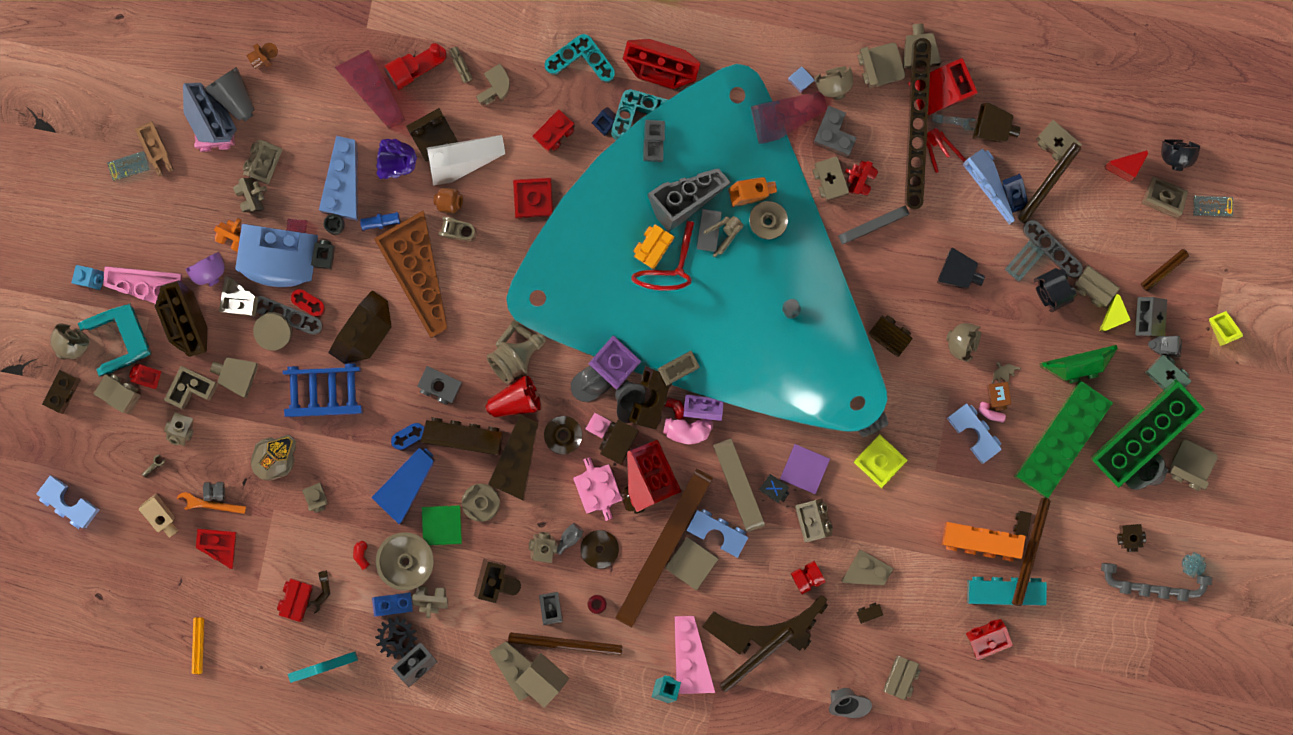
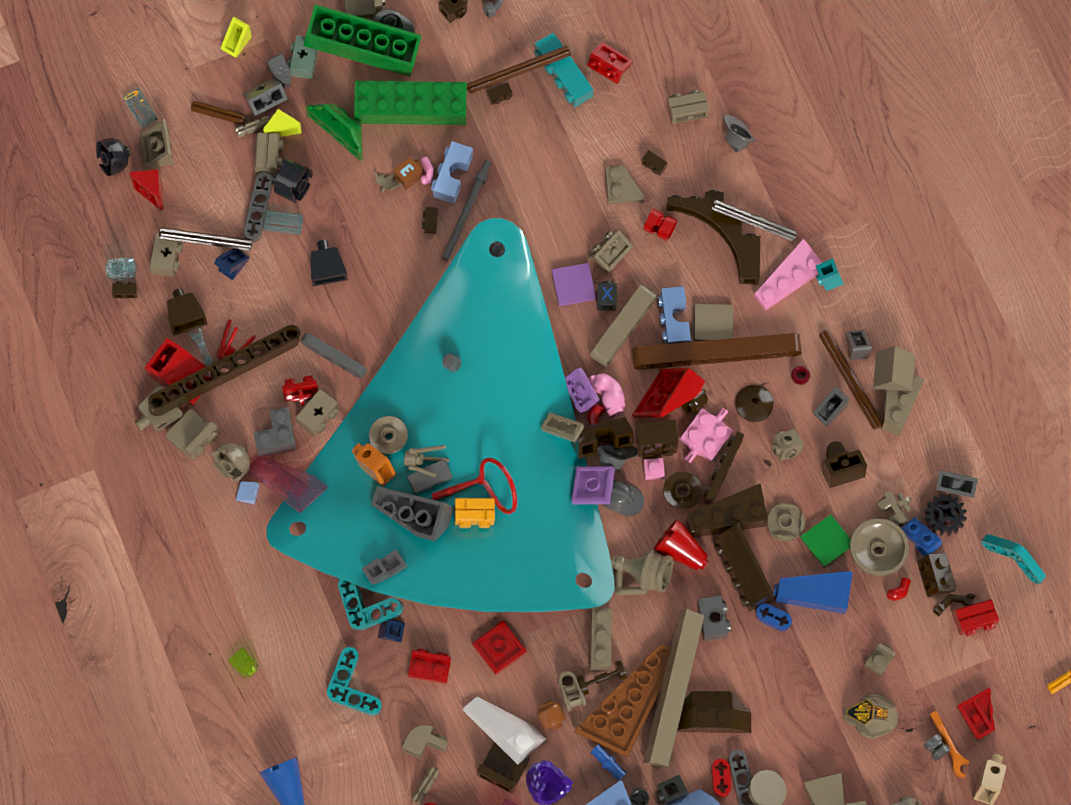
camera: 130 degrees left, 15 degrees down
blue fence [283,364,363,417] -> none
dark grey piece [557,523,584,555] -> none
red wedge [622,39,701,89] -> none
neon yellow tile [854,434,908,488] -> none
dark brown brick [867,315,913,357] -> none
orange wedge [941,522,1026,562] -> none
dark tan cylinder [946,323,981,362] -> none
light blue wedge [963,148,1015,225] -> none
none -> clear light blue brick [105,257,137,280]
none -> dark brown piece [112,282,138,298]
none -> dark tan axle [235,115,270,137]
none -> dark brown piece [422,207,438,234]
none -> dark grey bar [442,160,492,261]
none -> dark brown wheel [576,660,627,696]
none -> dark tan brick [590,608,612,672]
none -> dark tan tile [643,609,704,767]
none -> dark brown plate [703,431,744,505]
none -> dark grey slope [846,330,872,360]
none -> dark brown bracket [917,553,957,597]

